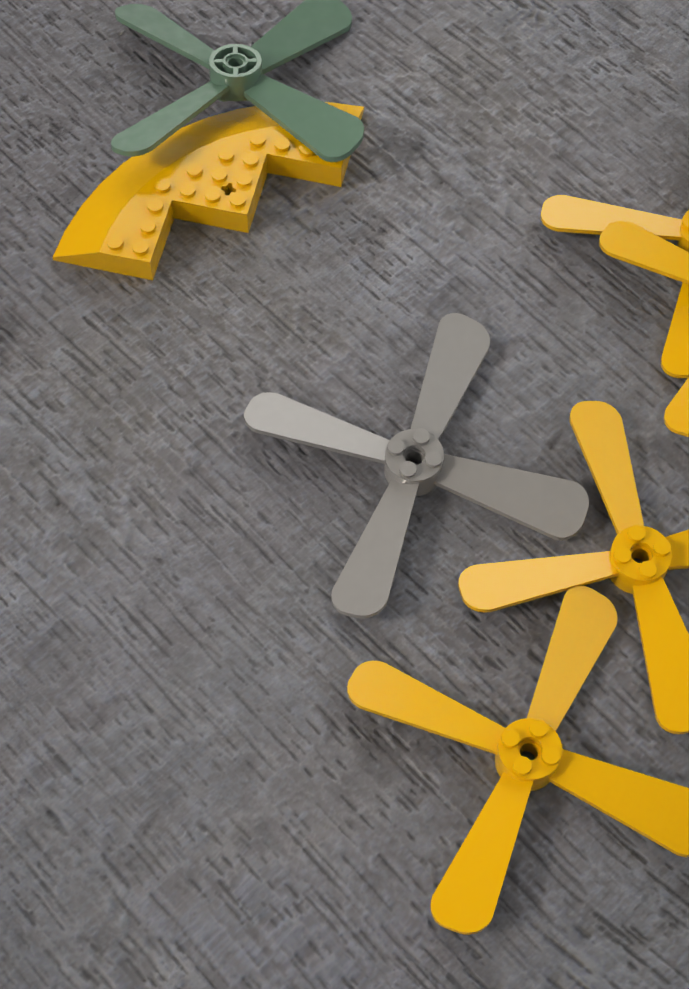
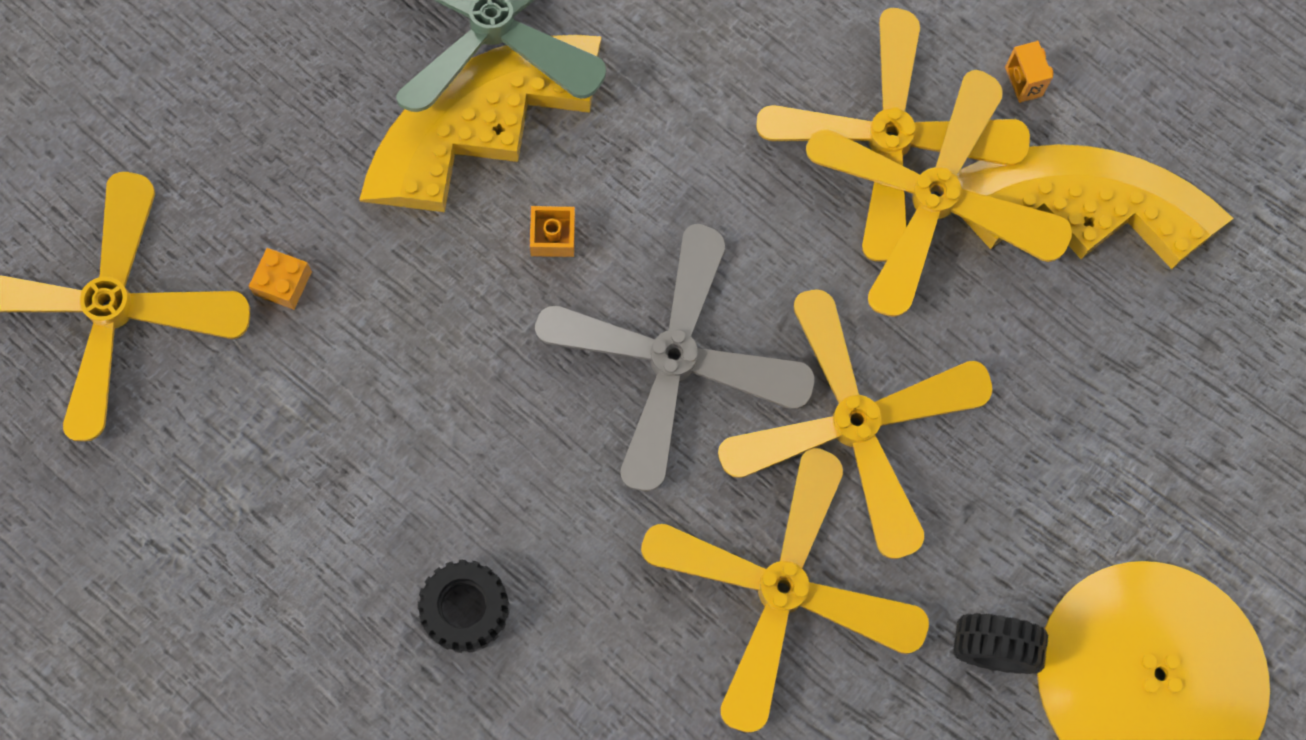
camera: 10 degrees left, 10 degrees up
none -> black tyre [418,560,509,653]
none -> light orange brick [530,206,575,257]

